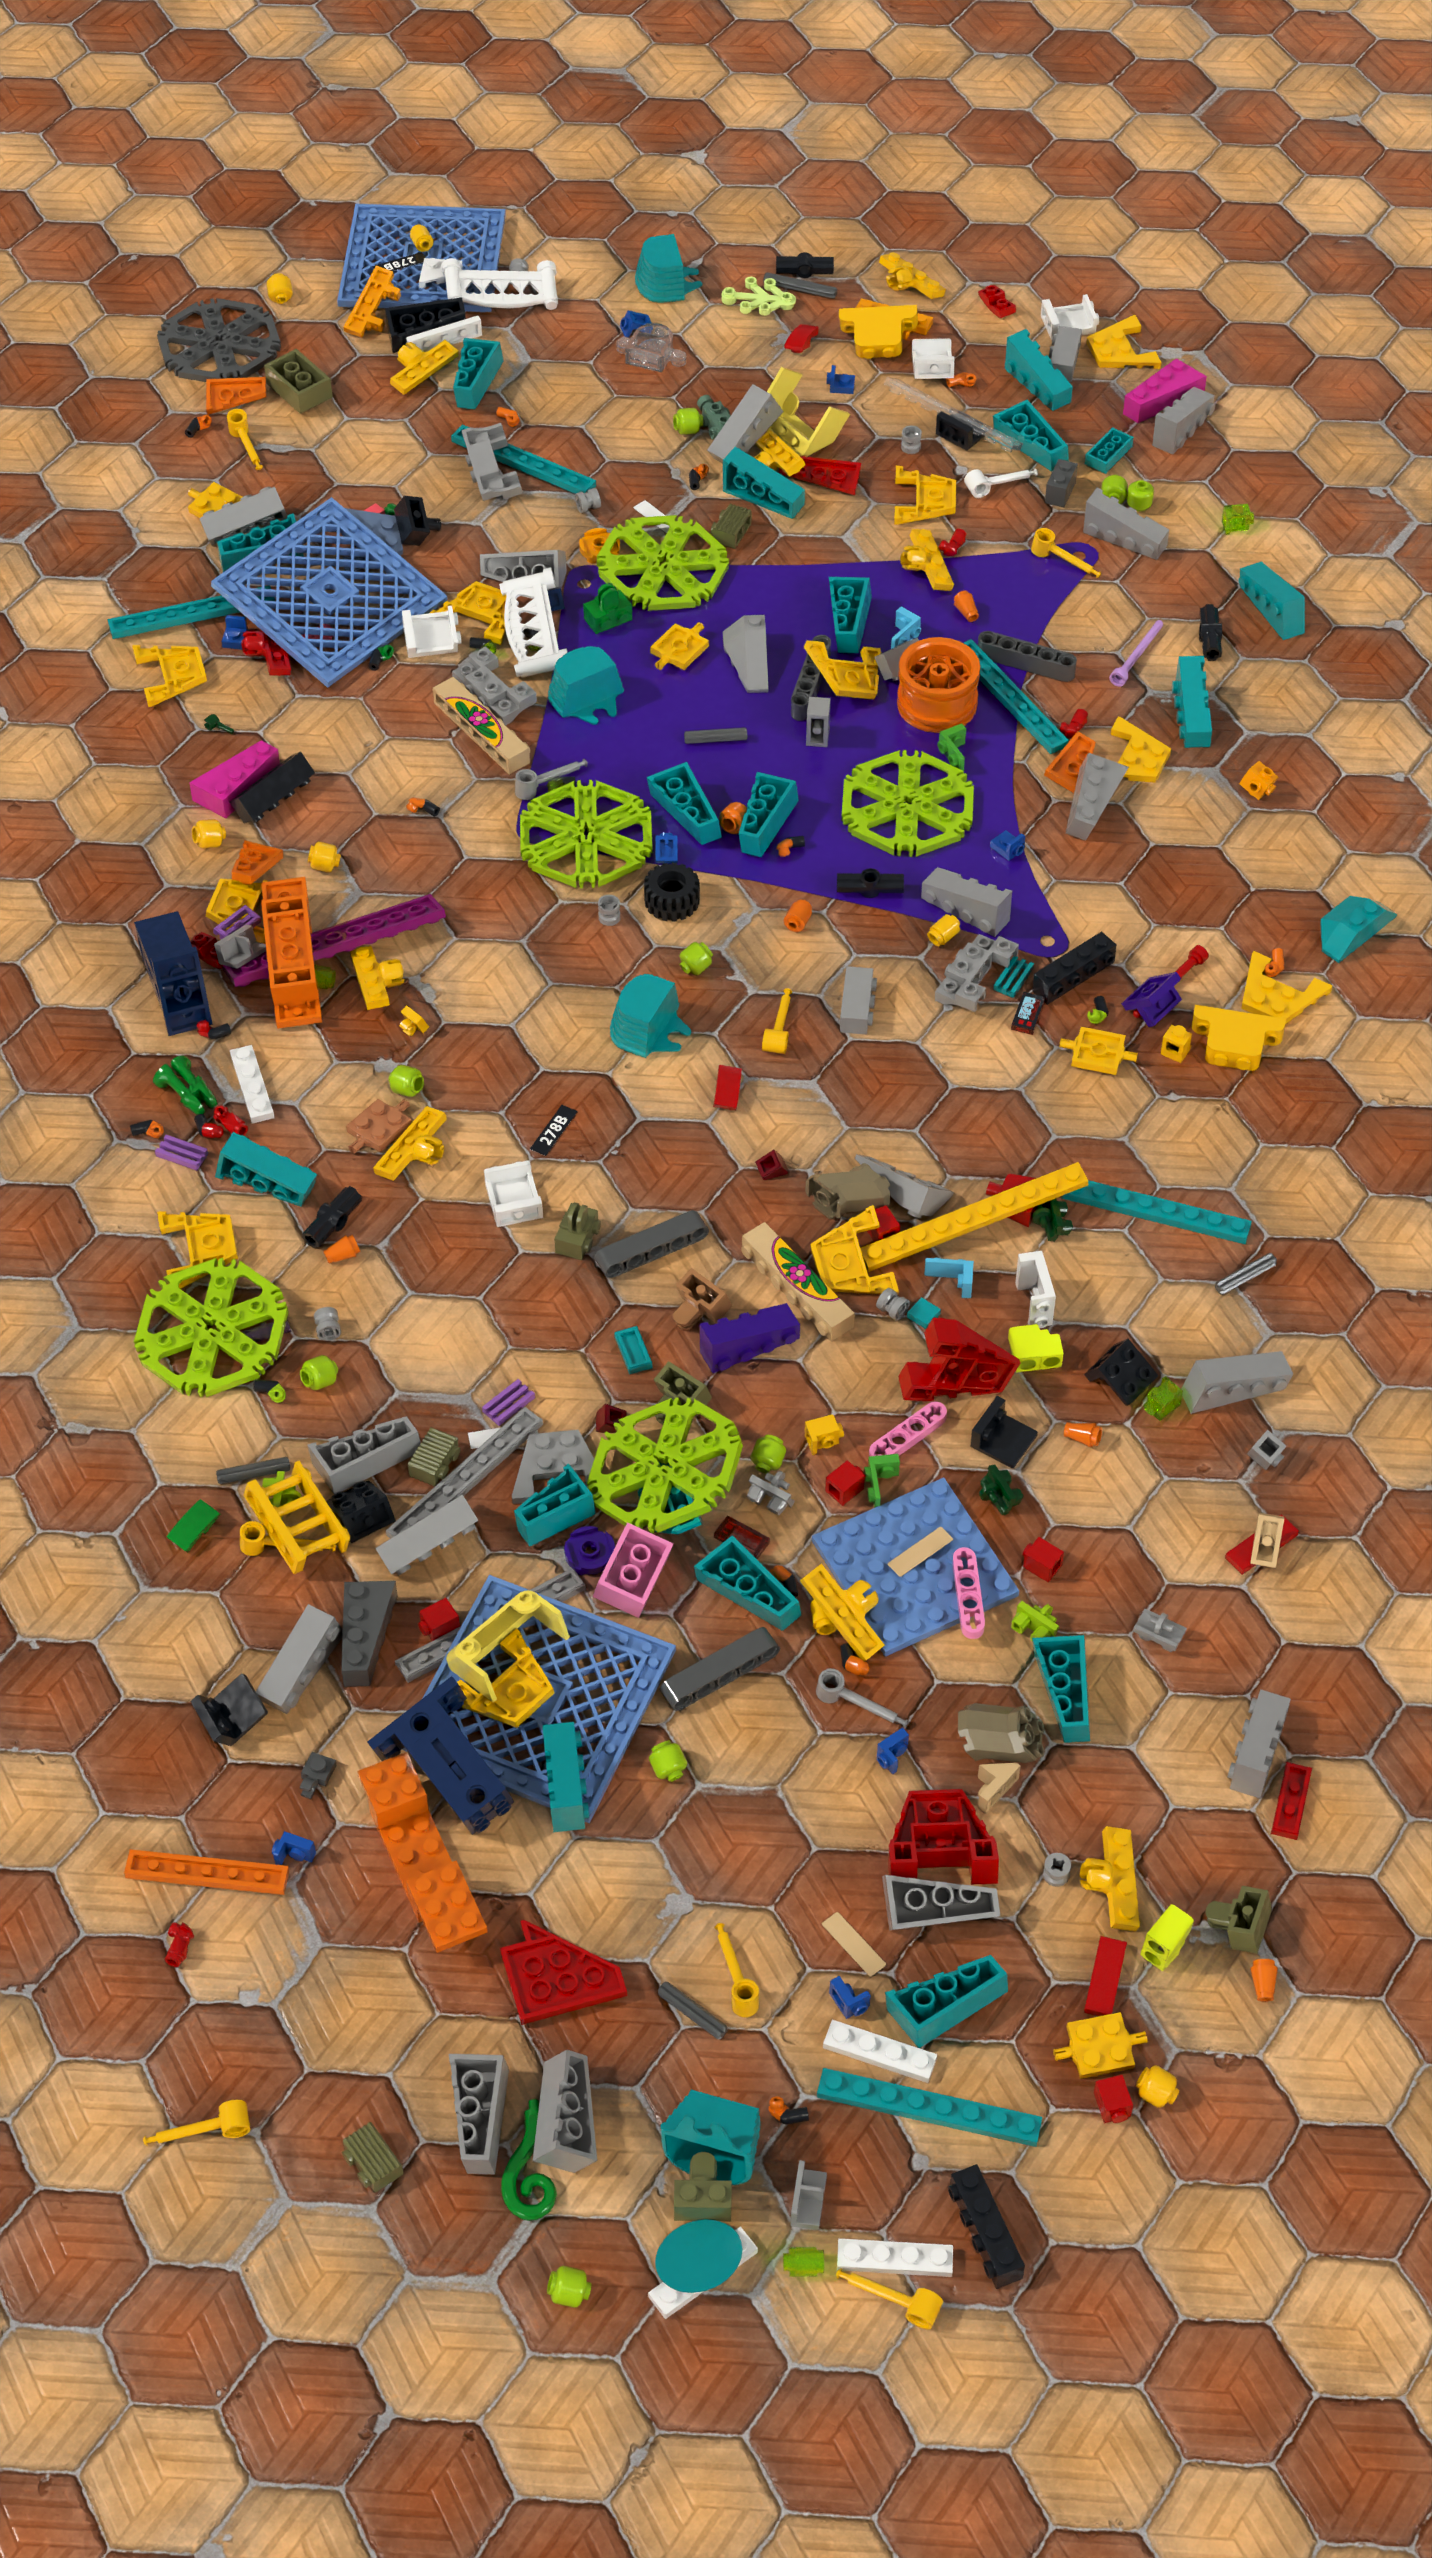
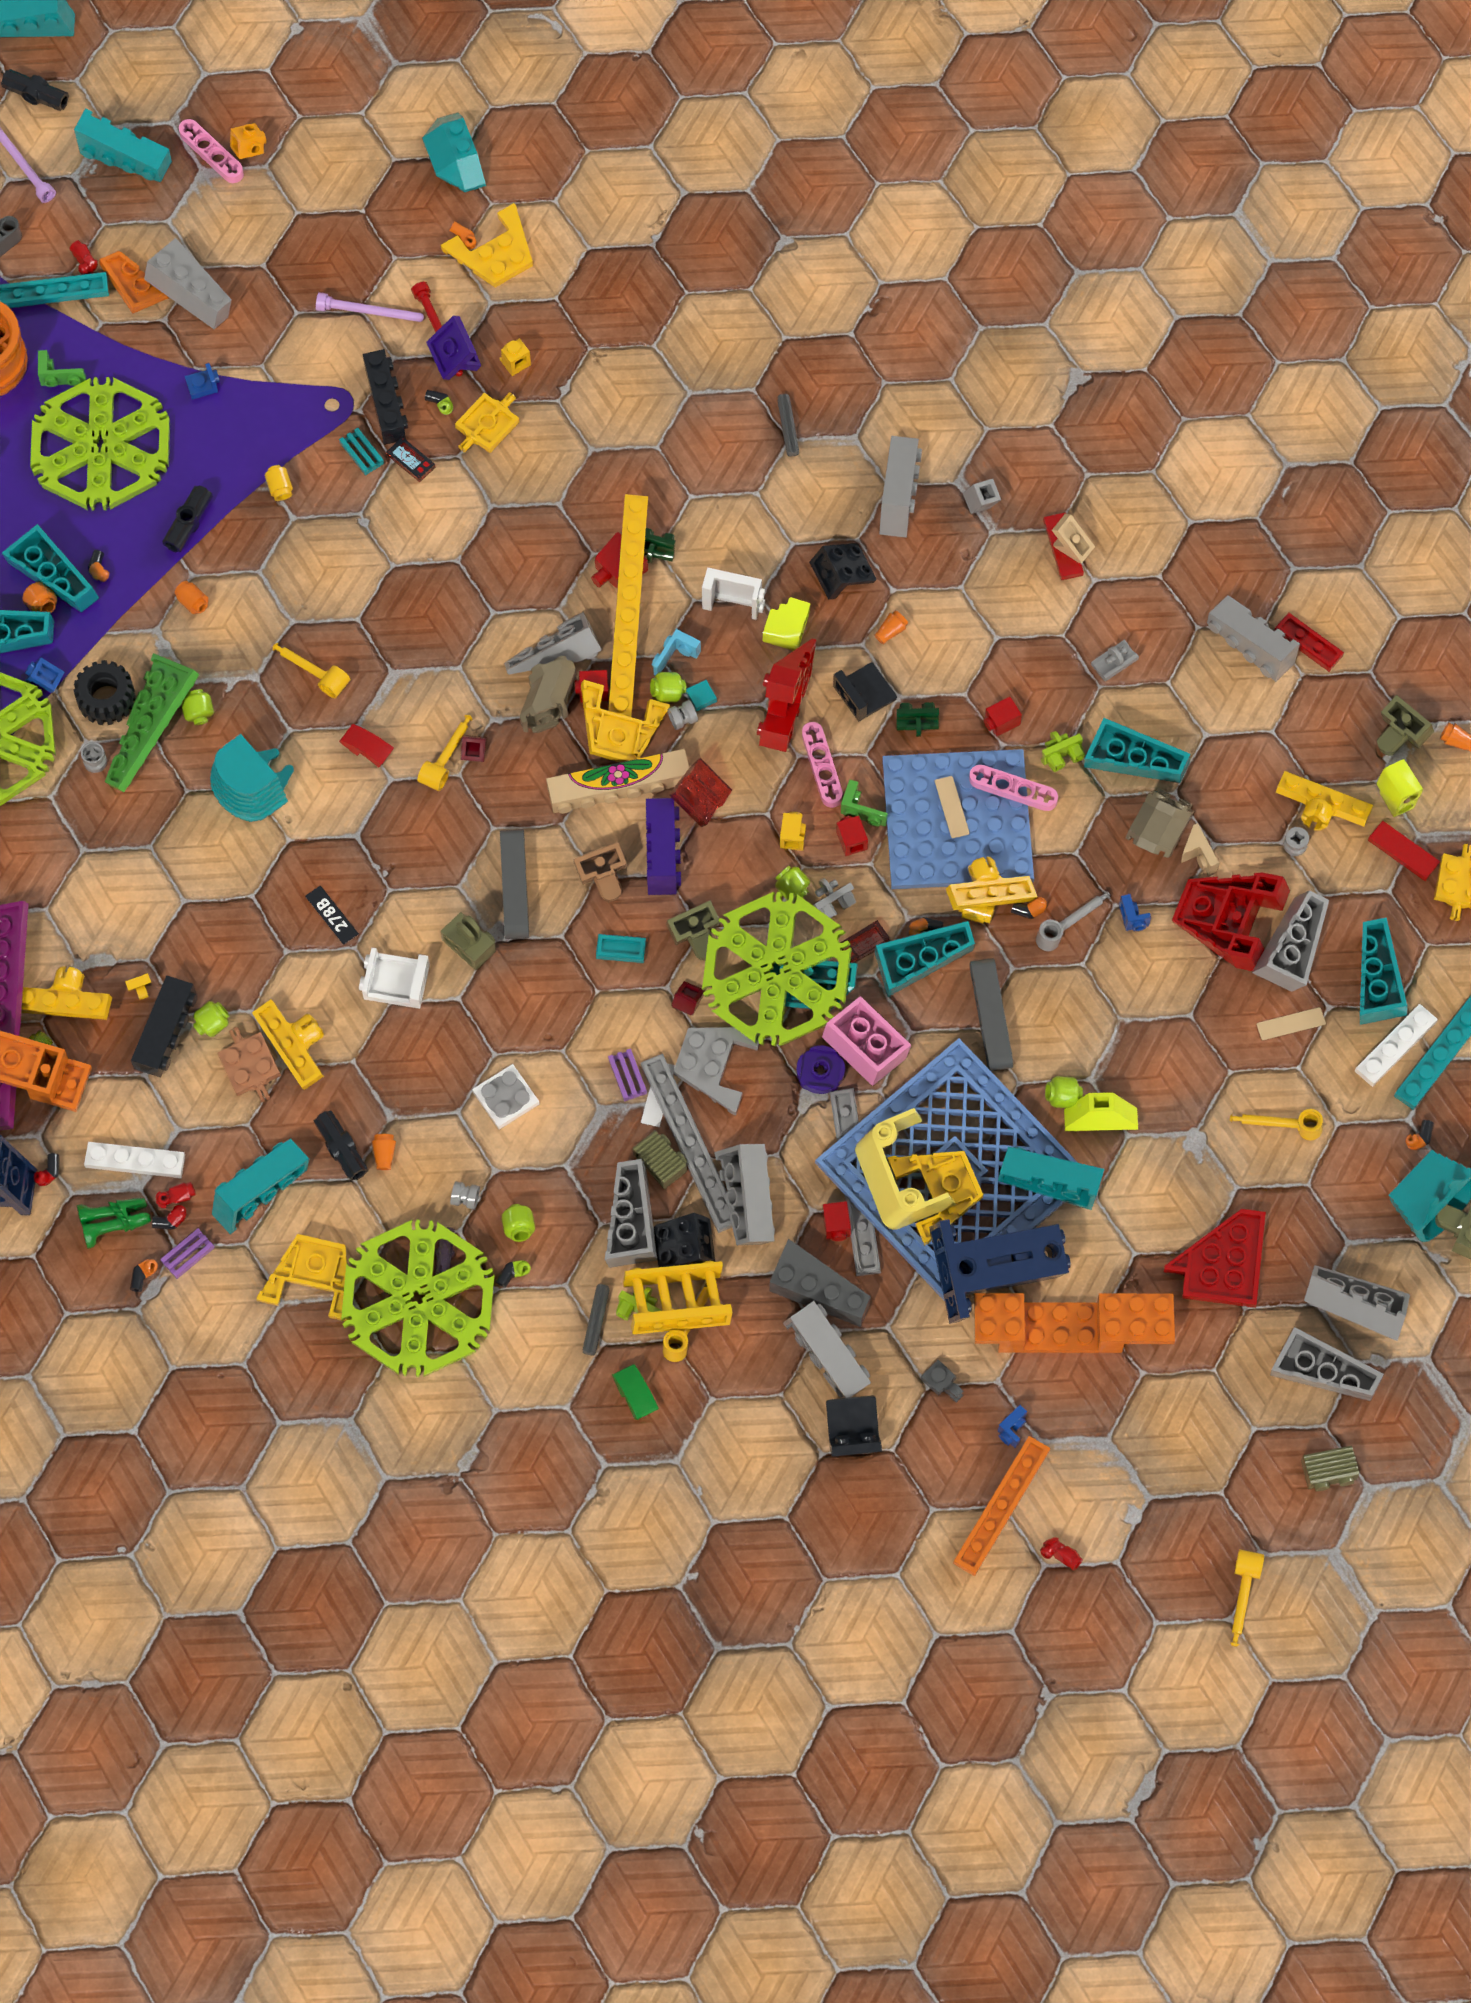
camera: 65 degrees left, 15 degrees up
green plant [501,2099,557,2221] -> none
teal wedge [514,1463,596,1547] -> none
dark grey axle [658,1981,728,2039] -> none
blue bracket [829,1976,871,2019] -> none
light grey brick [840,966,877,1035] -> none
light grey wedge [921,867,1012,937] -> none
light grey bracket [935,934,1019,1012] -> none
teal plate [1061,1180,1252,1245] -> none
yellow wing [1111,716,1171,783] -> none
clear neon green brick [1144,1376,1183,1421] -> none
yellow brick [1192,1005,1286,1071] -> none
none -> bright green wing [105,653,200,792]
none -> black brick [131,975,198,1078]
none -> bright pink beam [179,119,244,183]
none -> lavender piece [316,292,424,322]
none -> yellow piece [417,715,473,791]
none -> light grey piece [472,1064,540,1129]
none -> lime head [650,672,686,702]
none -> clear red slope [669,758,732,827]
none -> neon yellow slope [1064,1093,1138,1131]

